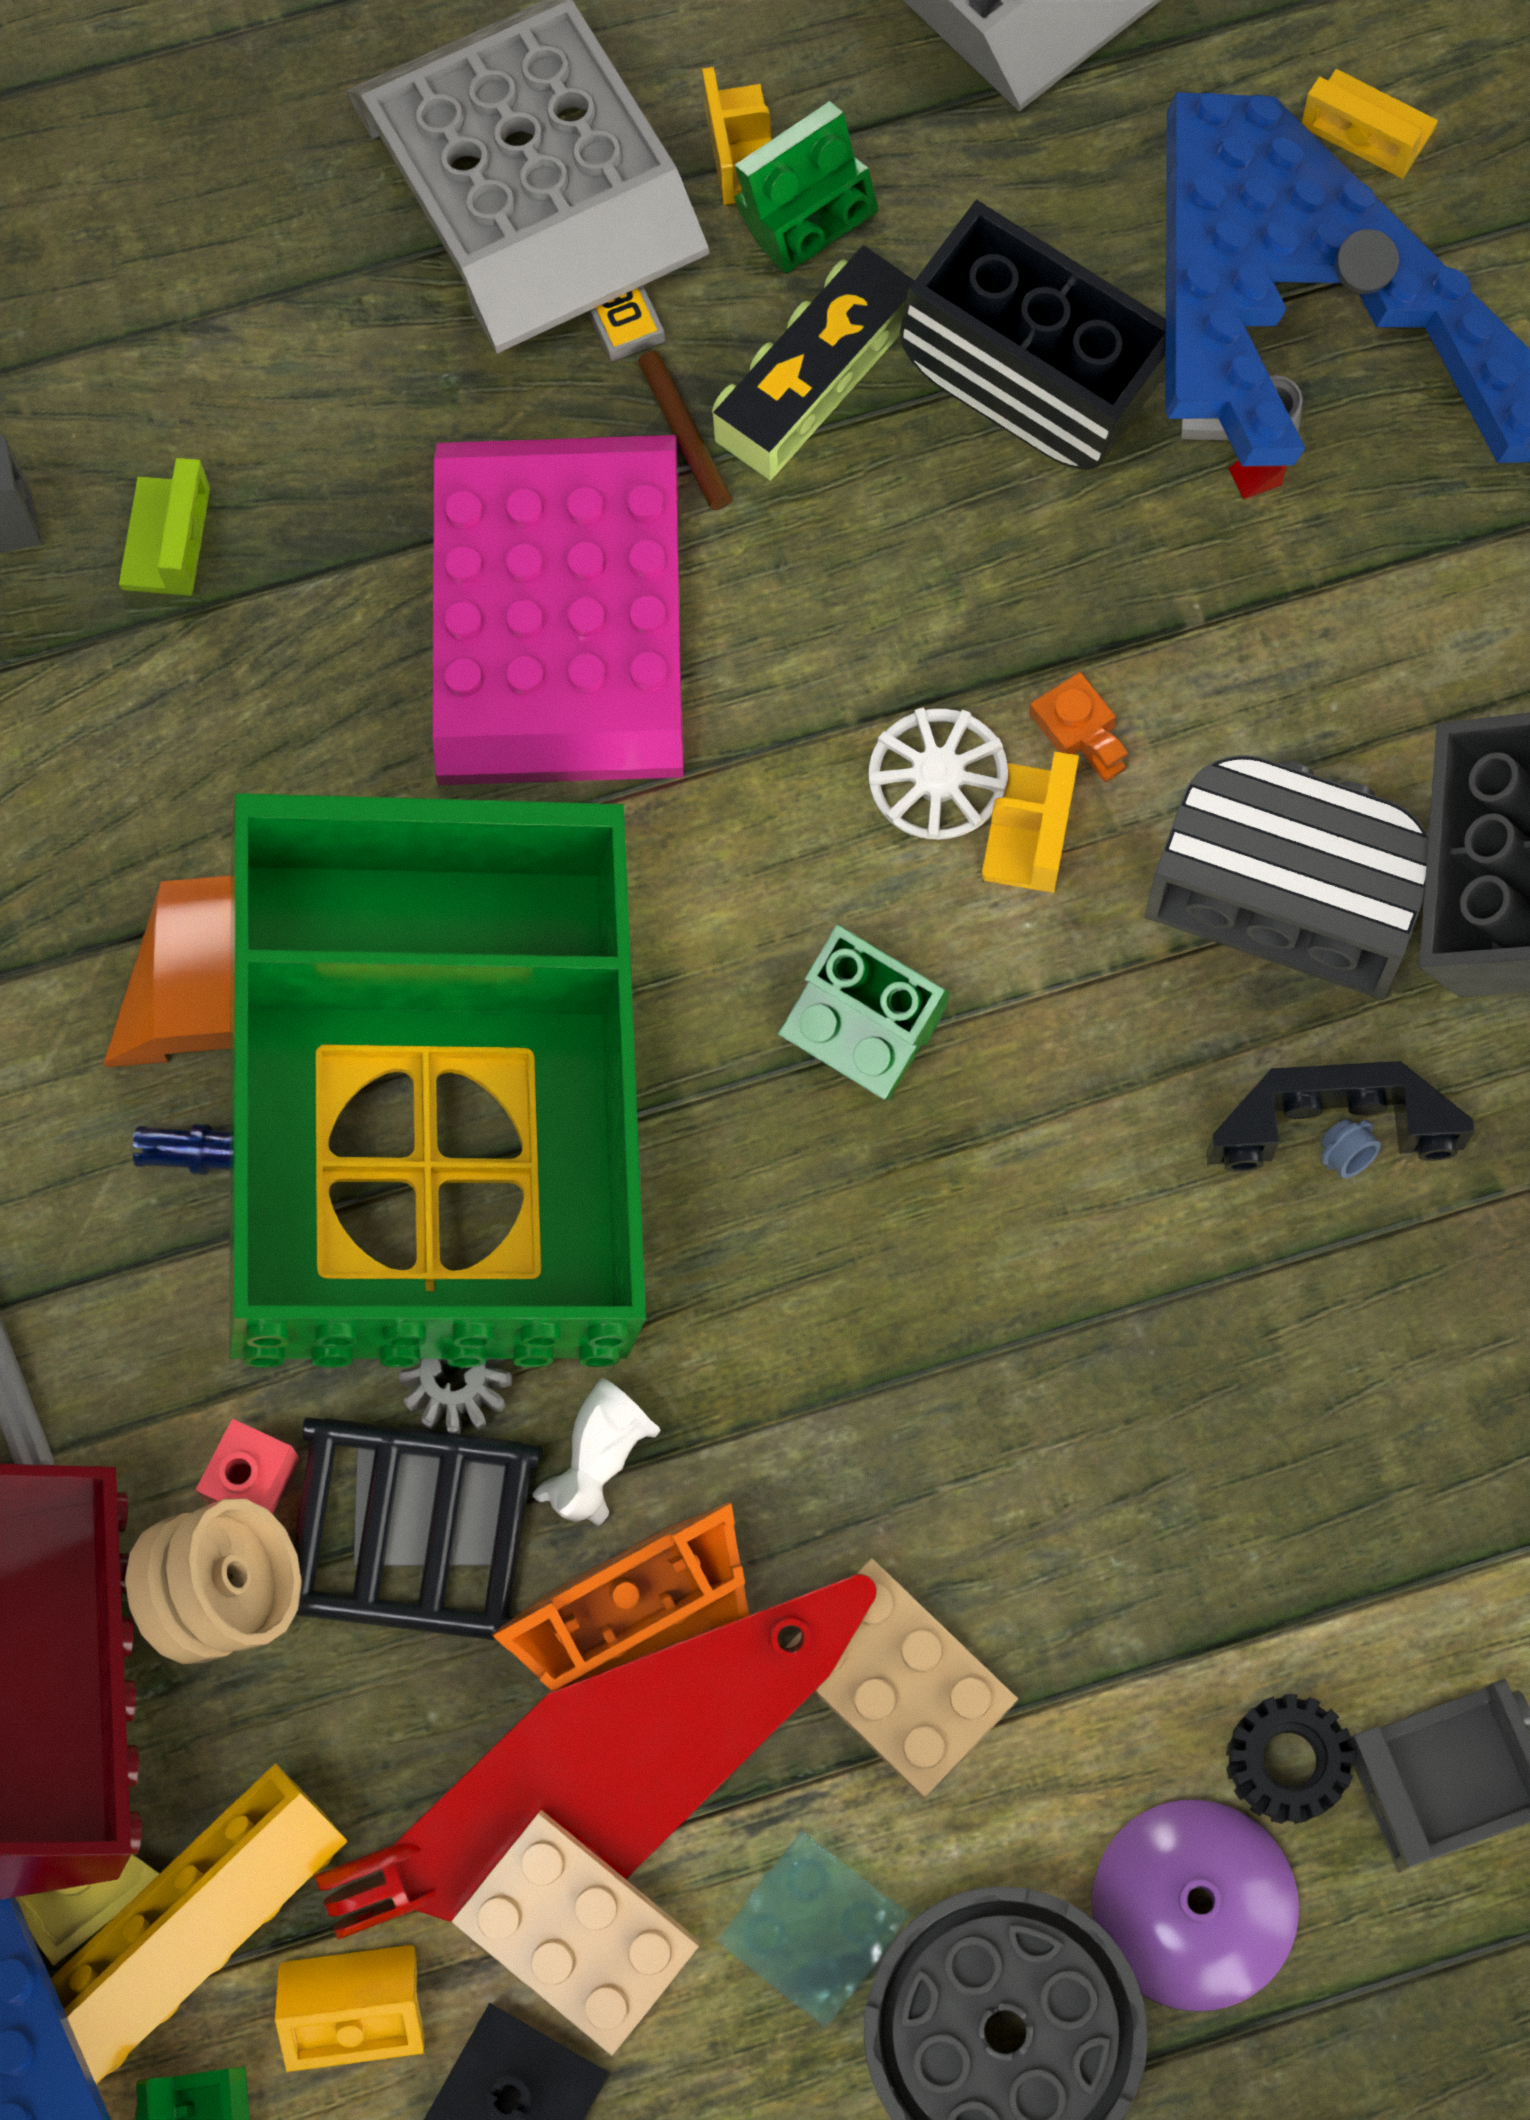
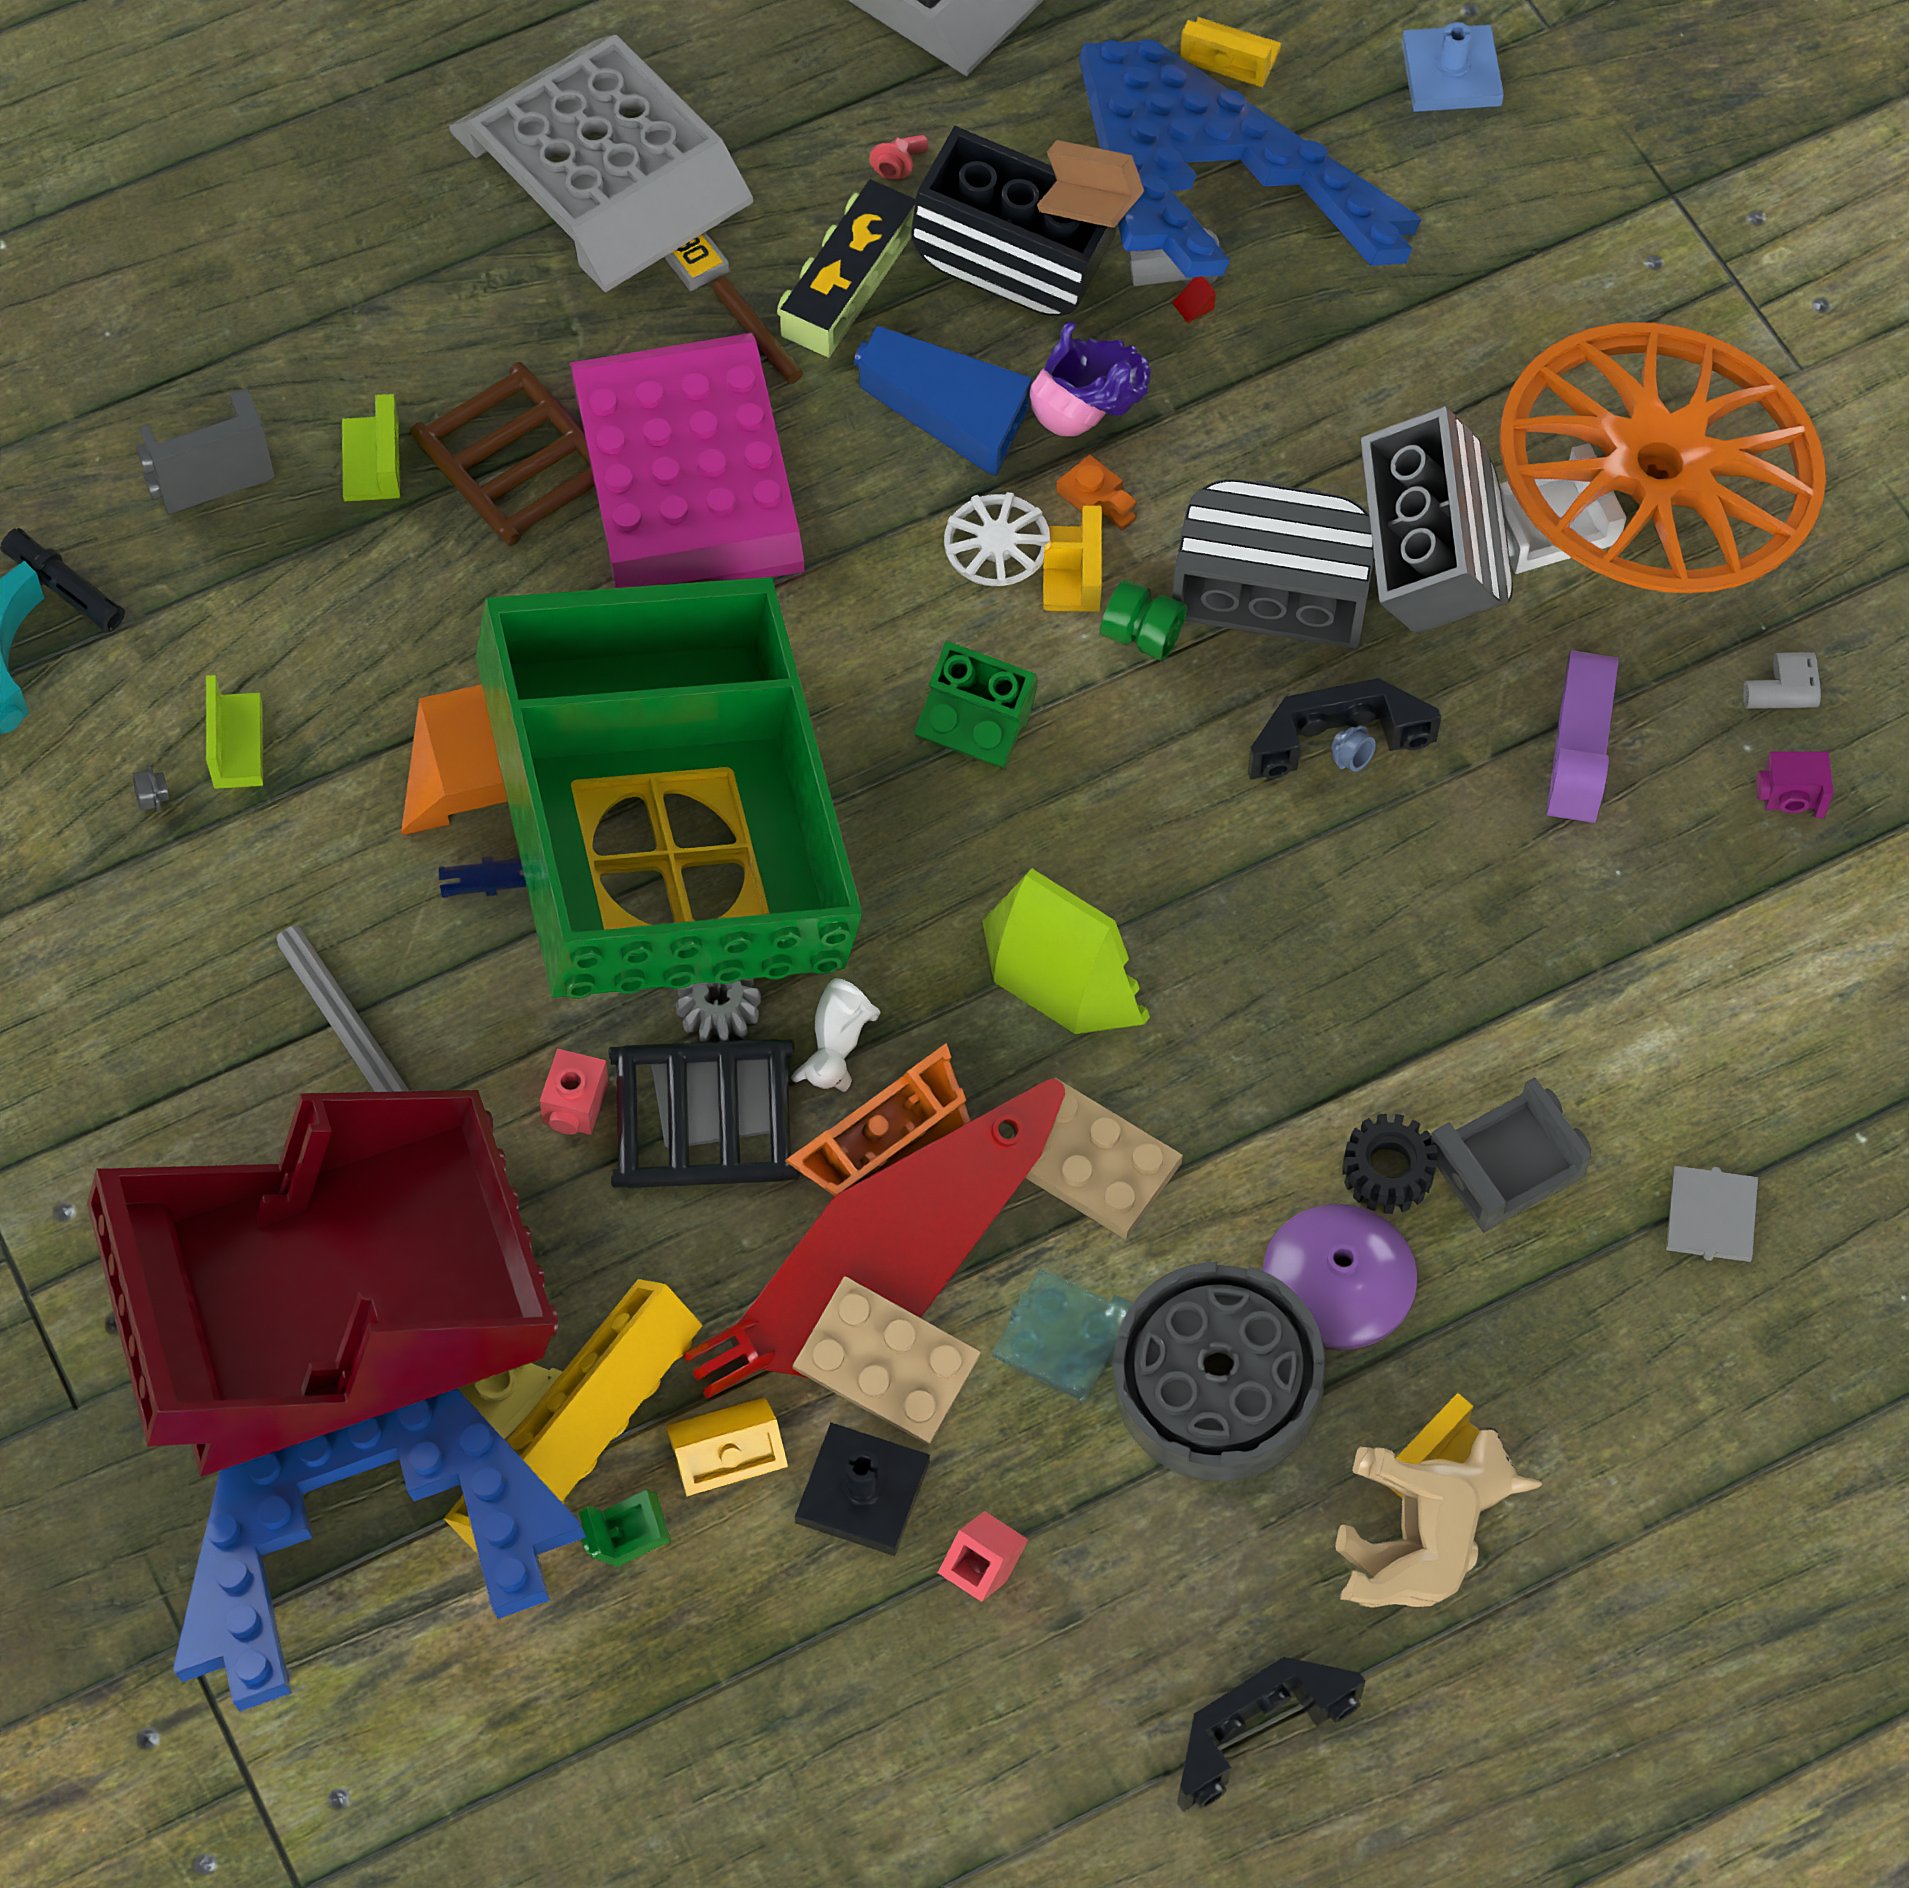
camera: 15 degrees left, 10 degrees down
tan wheel [125,1499,302,1664] -> none
yellow panel [702,67,772,205] -> none
green brick [734,101,879,274] -> none
dark grey tile [1335,229,1399,294] -> none
none -> reddish brown bar [410,362,595,546]
none -> blue slope [854,326,1032,476]
none -> coral plate [869,135,928,180]
none -> lime wedge [982,868,1150,1034]
none -> dark purple hair [1030,322,1151,436]
none -> medium nougat panel [1037,140,1144,228]
none -> green wheel [1100,578,1187,662]

